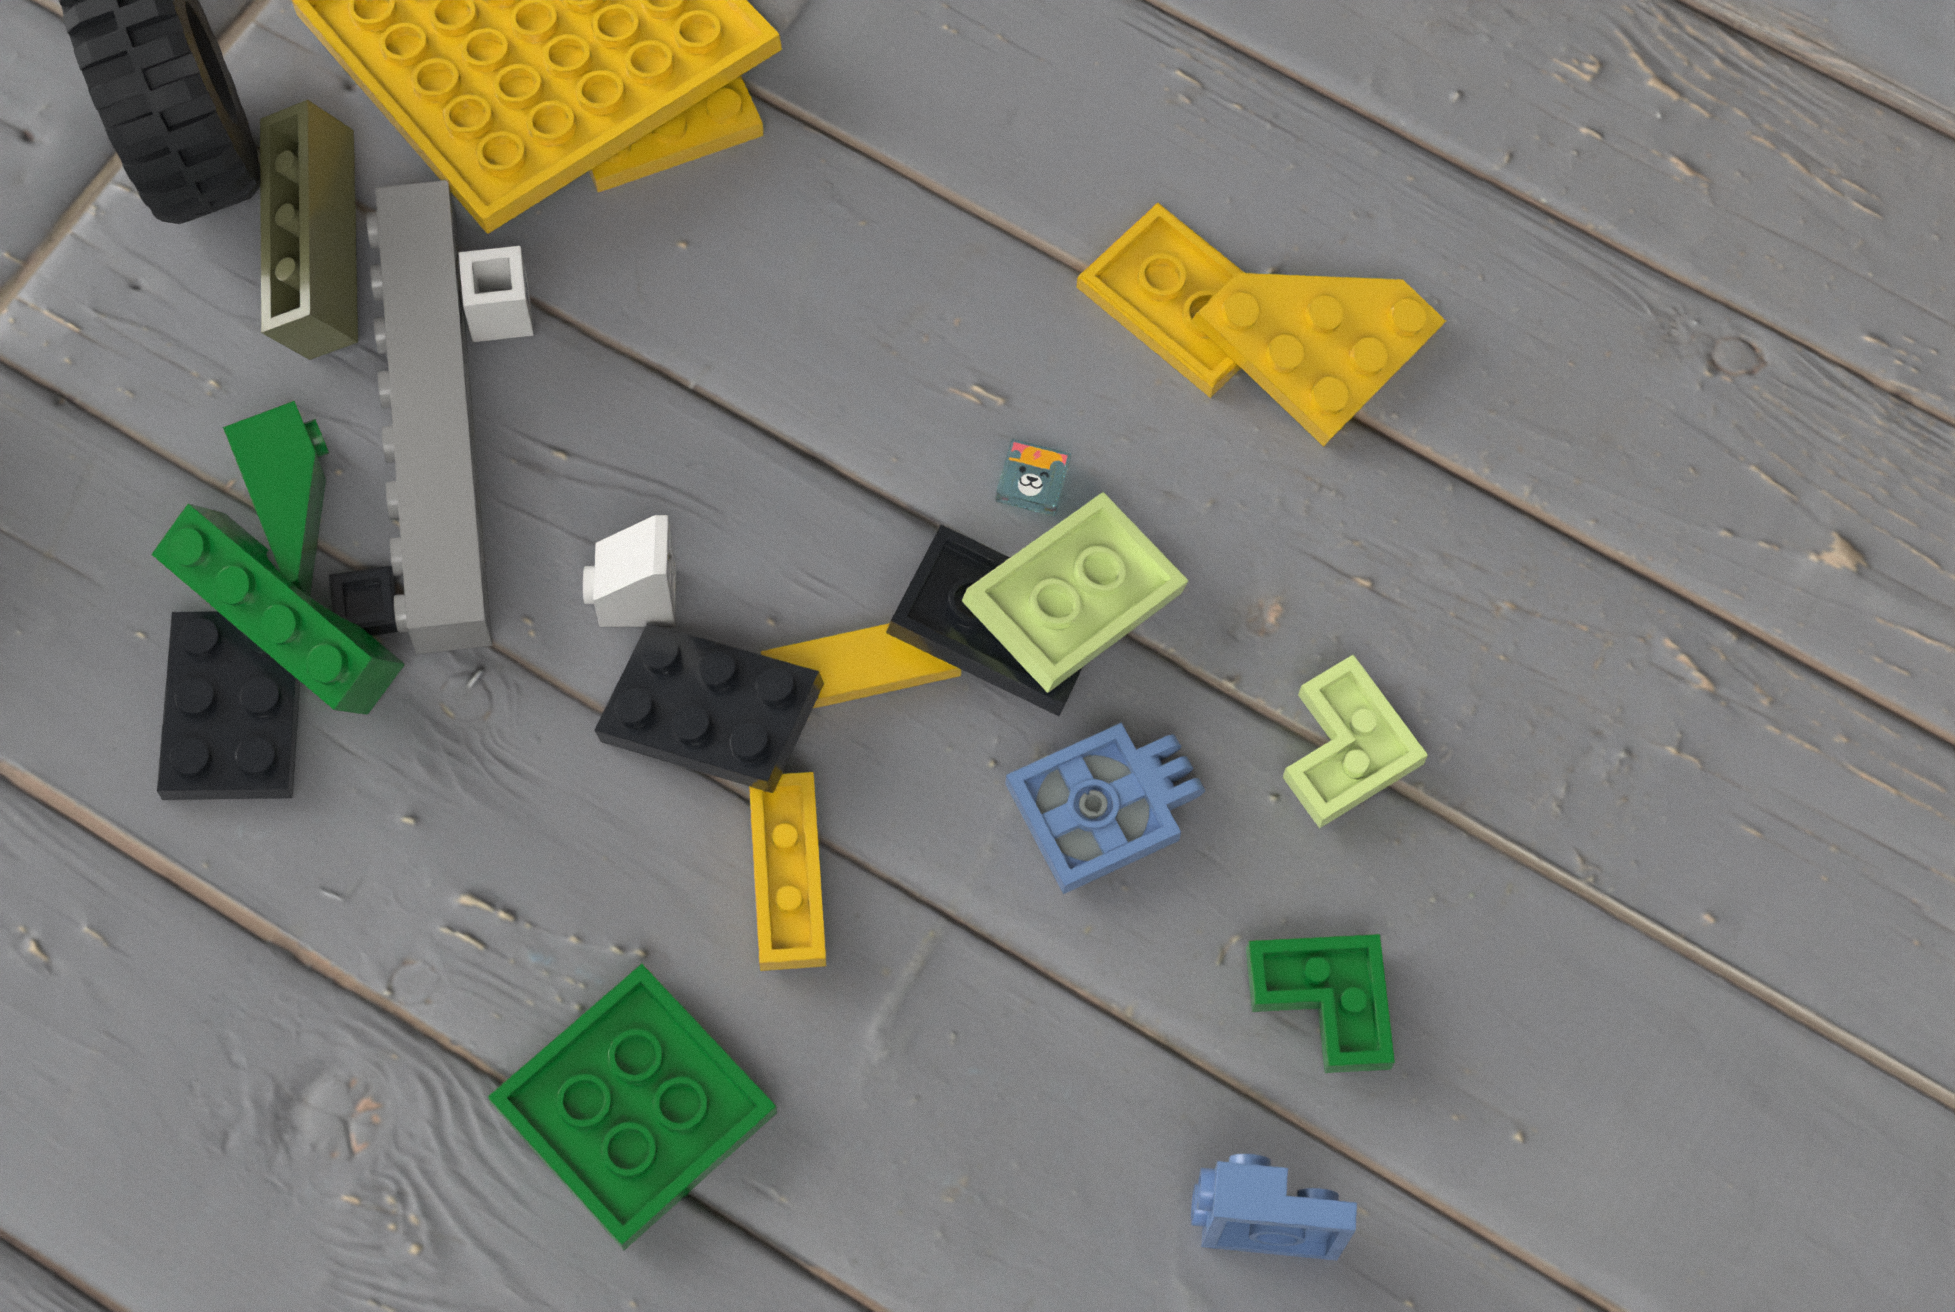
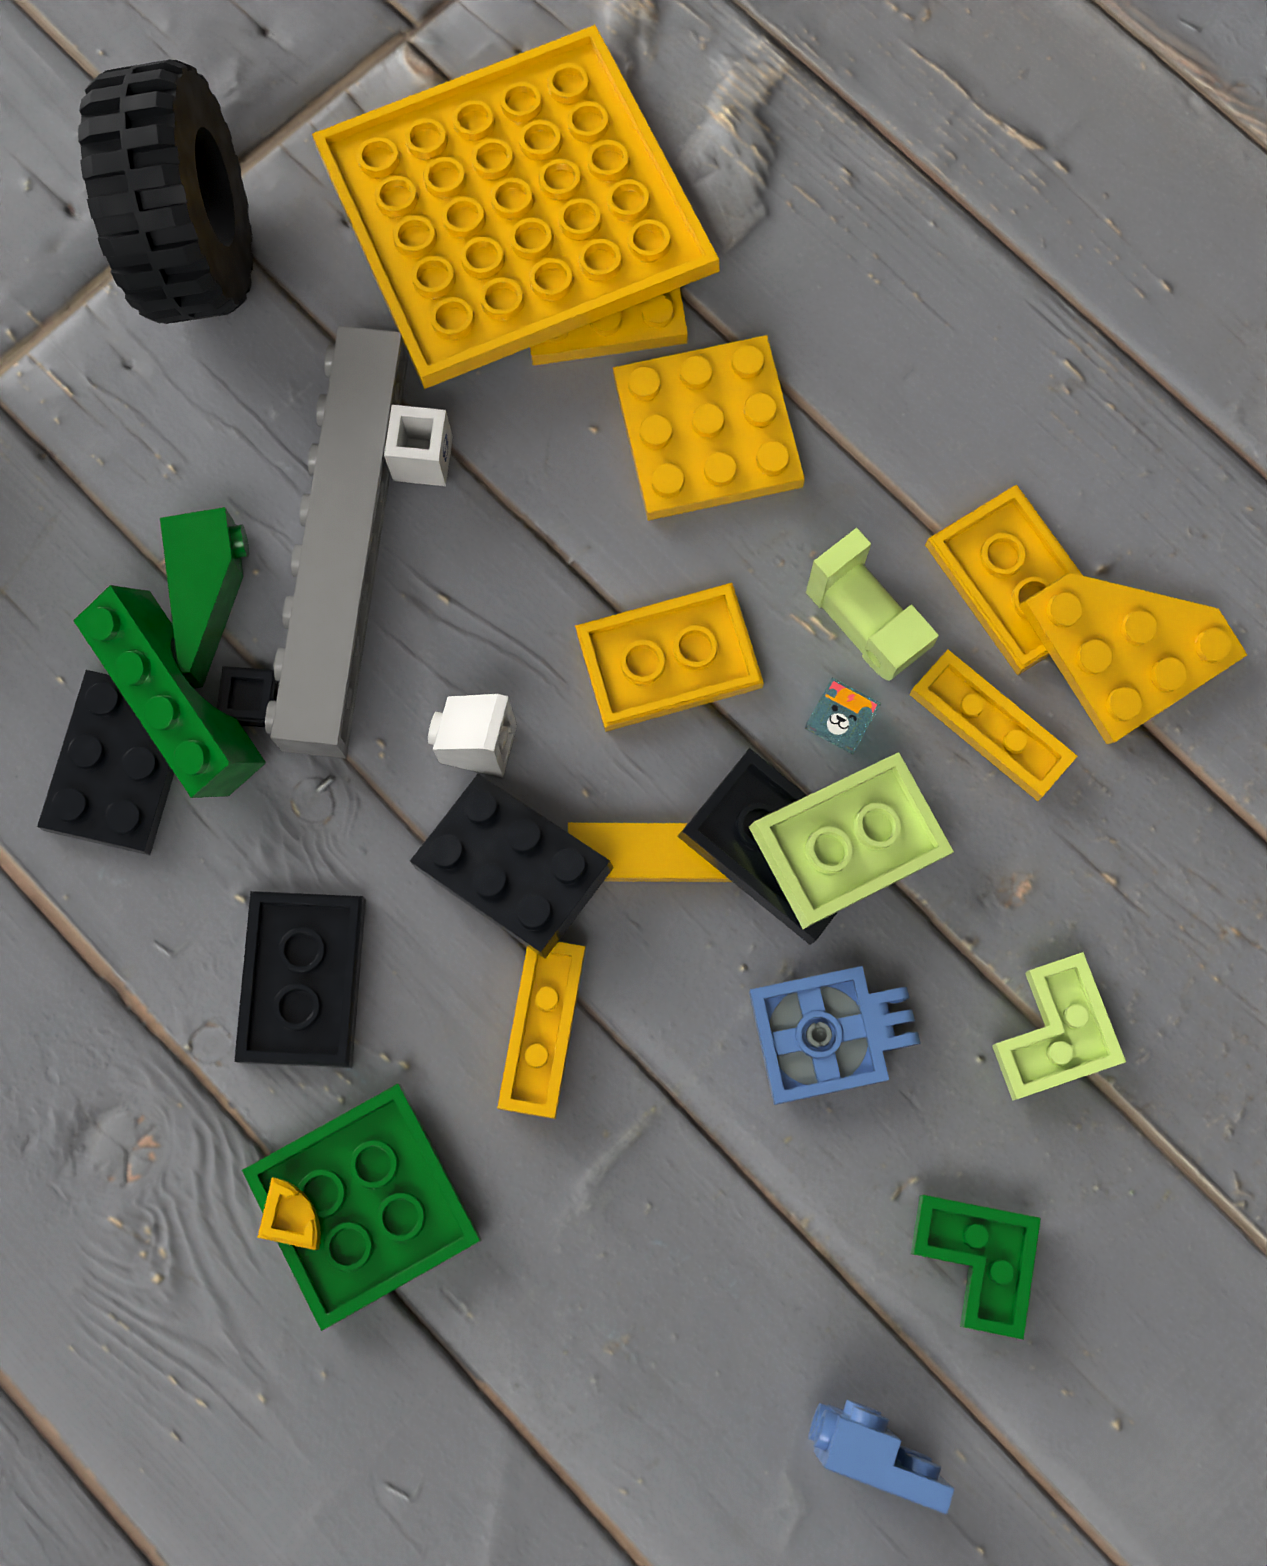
camera: 20 degrees right, 10 degrees up
olive brick [260,99,358,360] -> none
none -> black tile [234,891,366,1069]
none -> yellow tile [257,1178,321,1250]
none -> yellow tile [575,583,764,732]
none -> yellow plate [613,335,805,521]
none -> yellowish green piece [806,528,939,681]
none -> yellow plate [909,649,1078,801]

